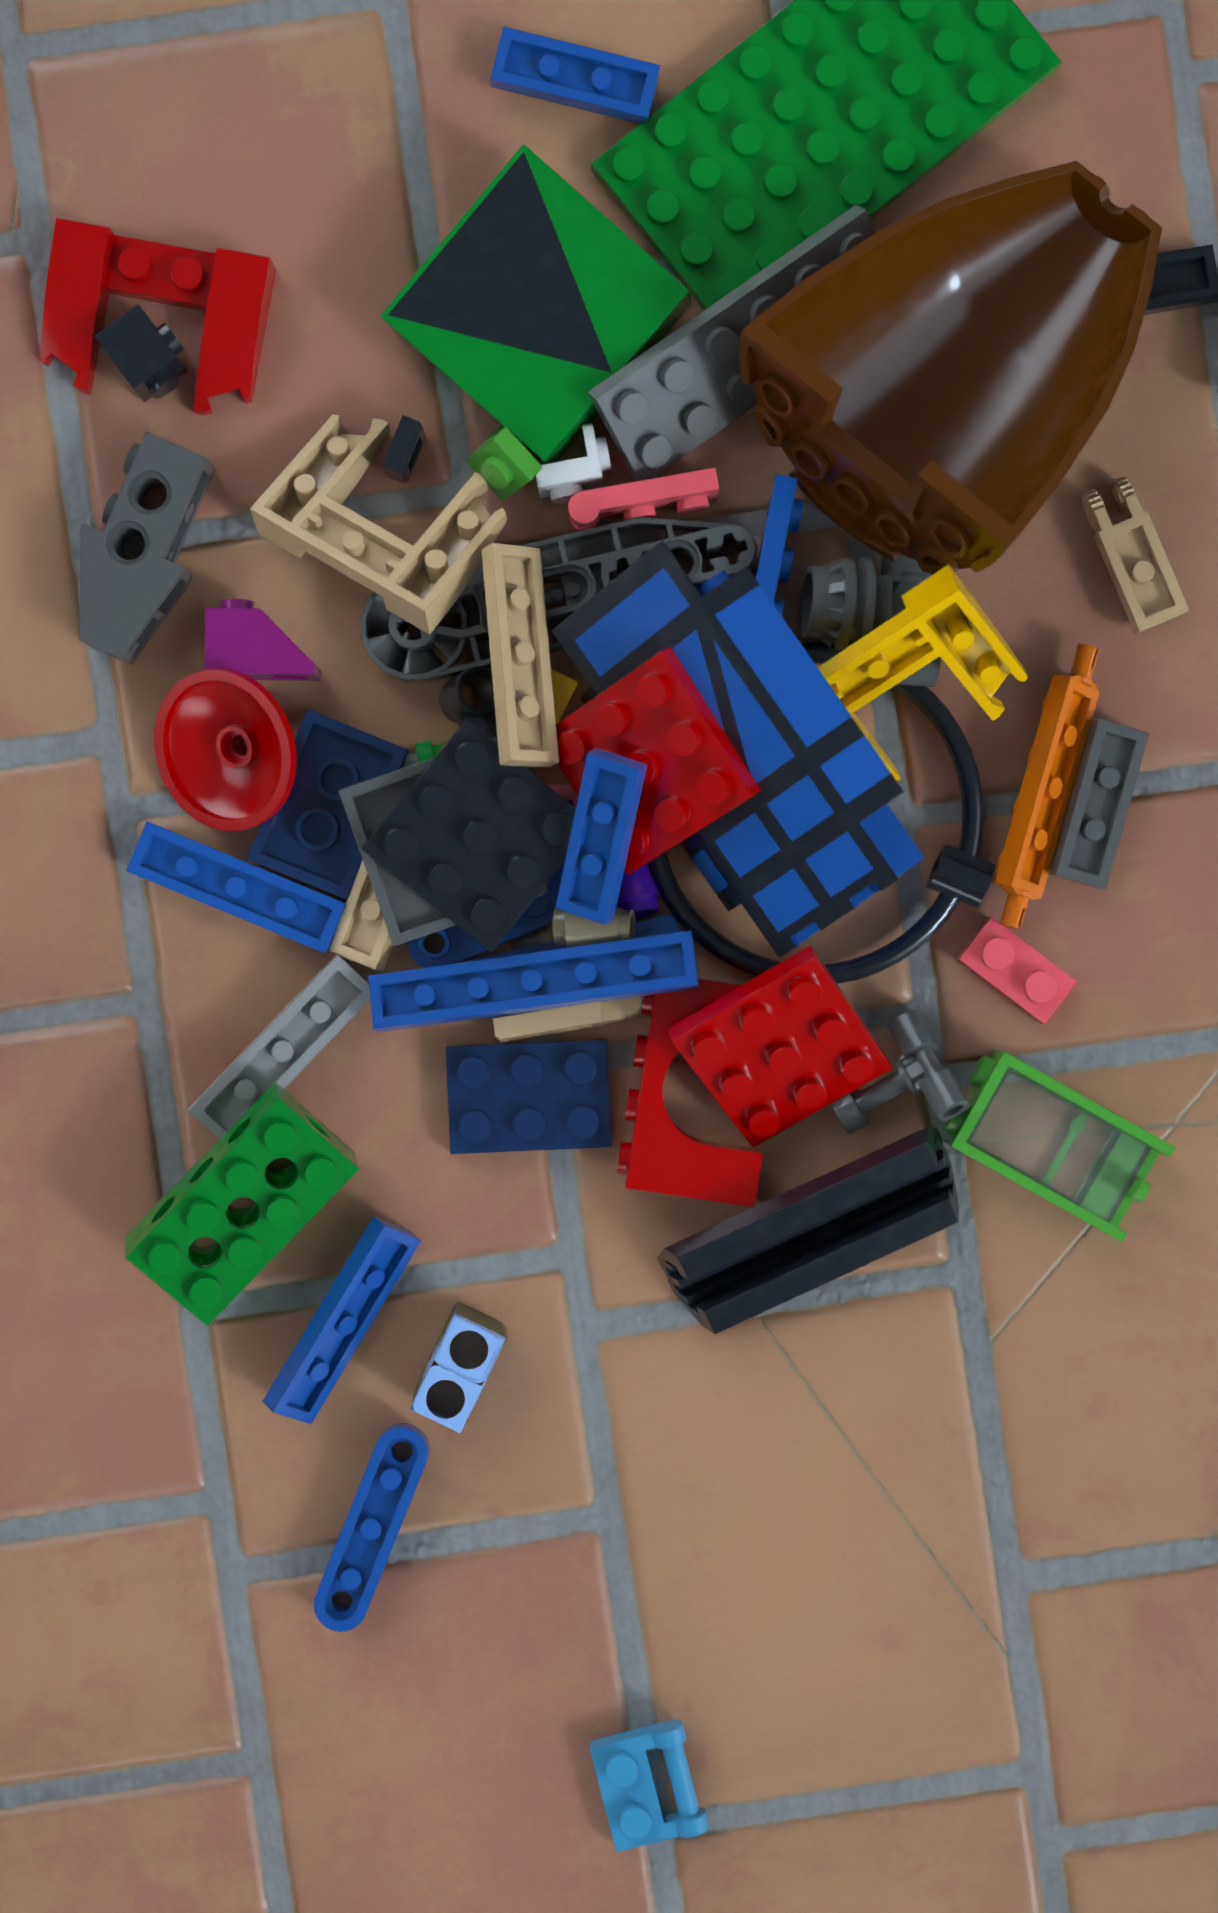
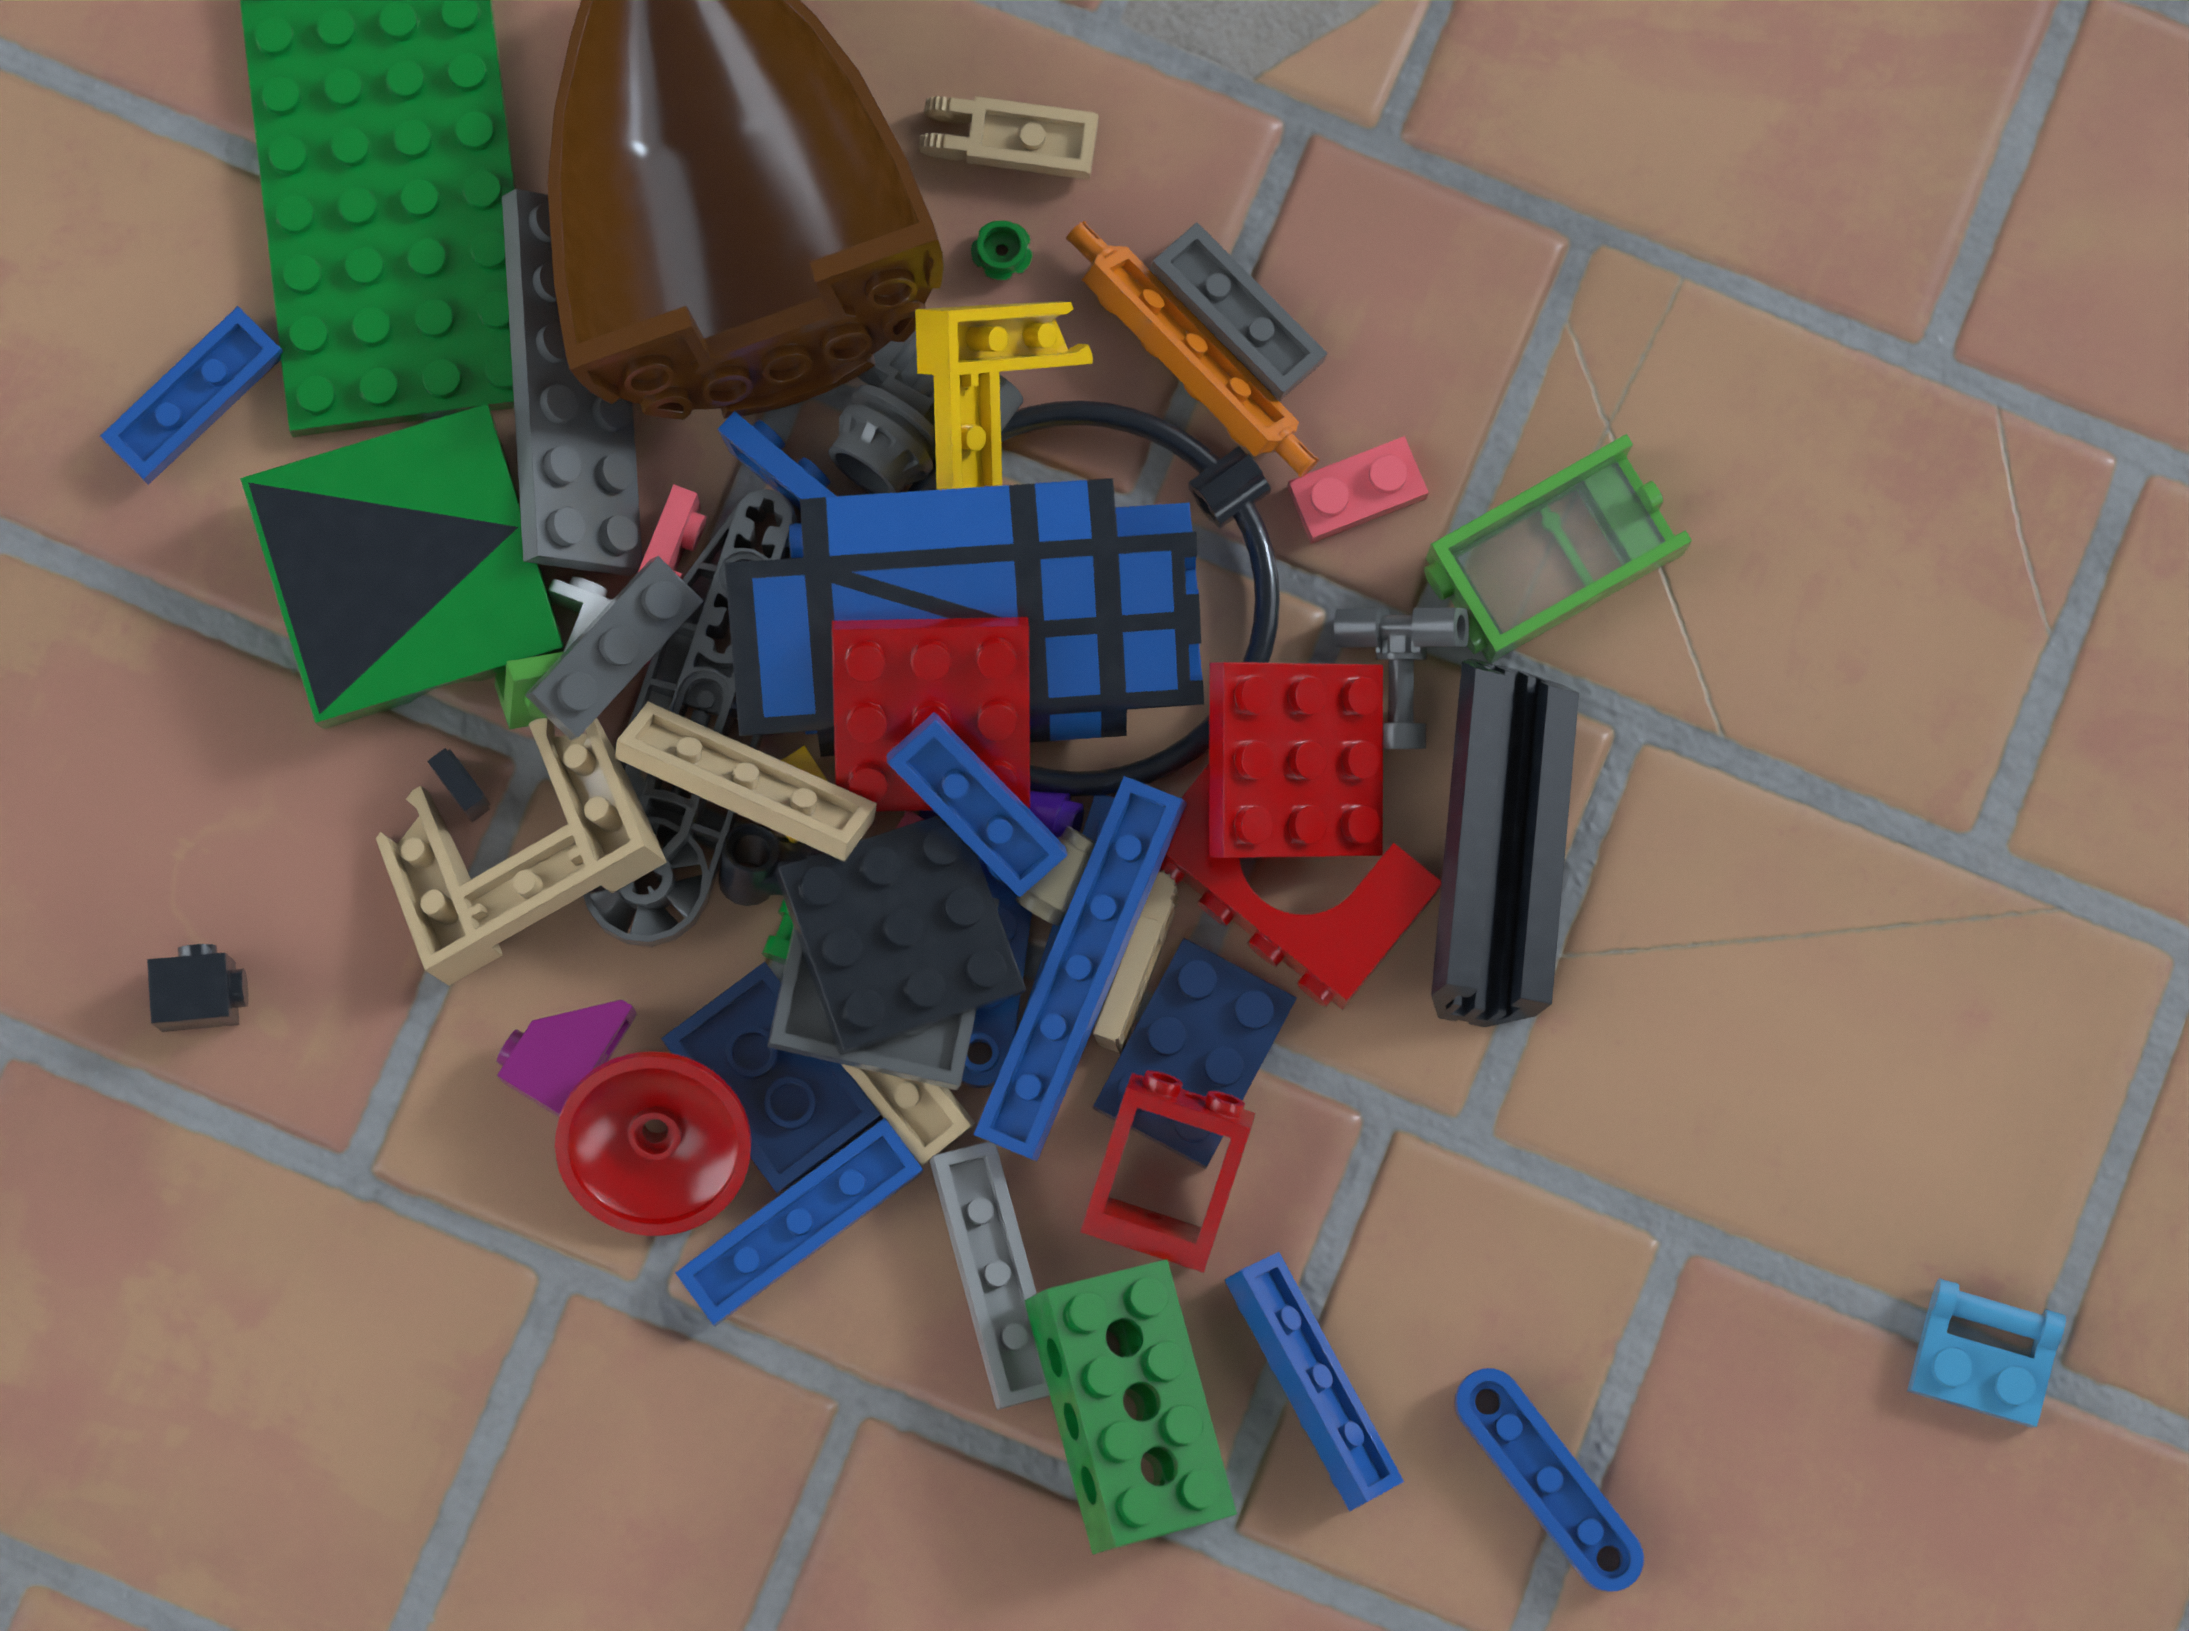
camera: 65 degrees left, 10 degrees down
red wedge [39,218,276,416] -> none
dark grey brick [80,432,215,665] -> none
light blue piece [410,1301,507,1433] -> none
none -> dark grey plate [525,556,703,740]
none -> green plate [971,220,1033,281]
none -> red window [1080,1070,1255,1273]

